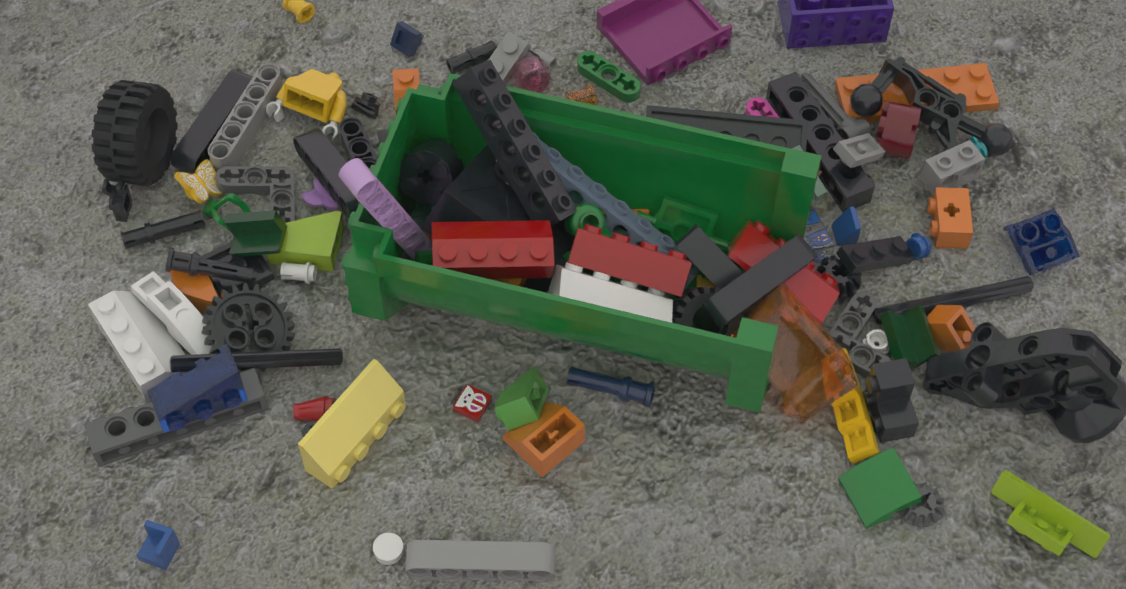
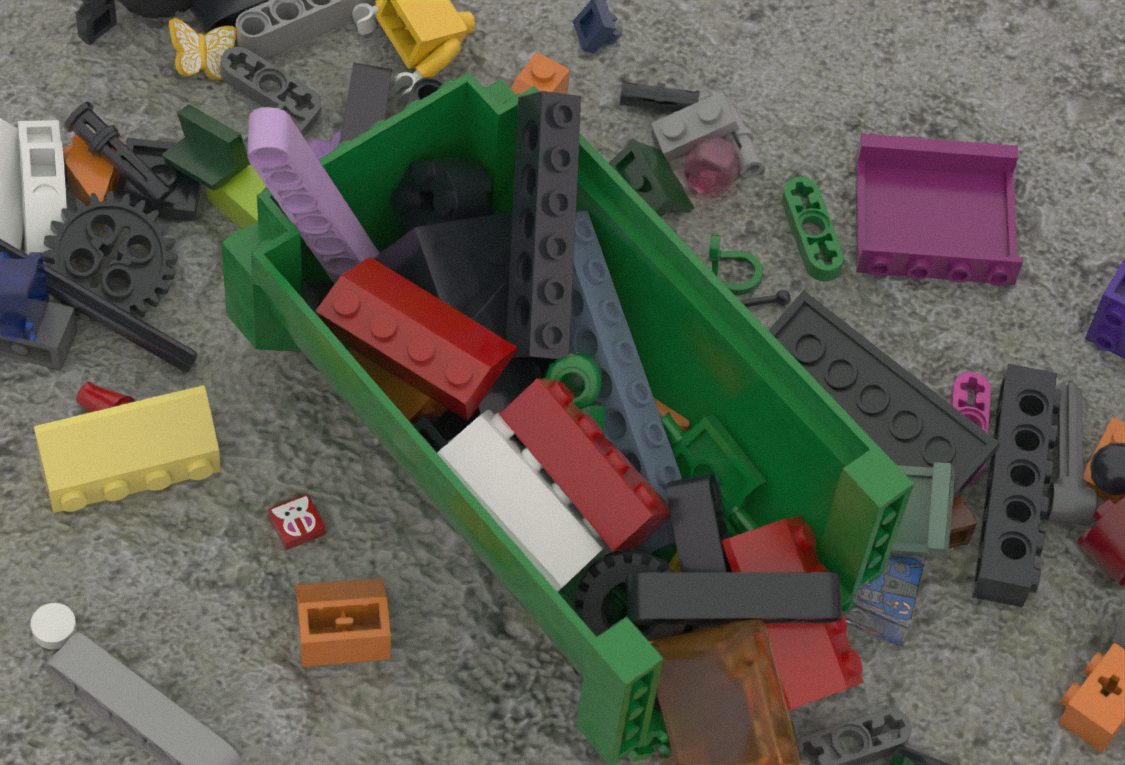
camera: 30 degrees right, 0 degrees up
black pin [121,210,206,249] -> none
green piece [202,193,251,231] -> none
white pin [280,262,317,284] -> none
black plate [351,92,381,119] -> none
bright green slope [494,367,549,431] -> none
clear orange bush [565,84,598,106] -> none
dark blue pin [567,366,656,407] -> none
black gear [816,255,862,303] -> none
blue slope [832,206,861,246] -> none
light grey plate [833,133,886,168] -> none
black plate [836,236,915,274] -> none
blue plate [906,233,931,259] -> none

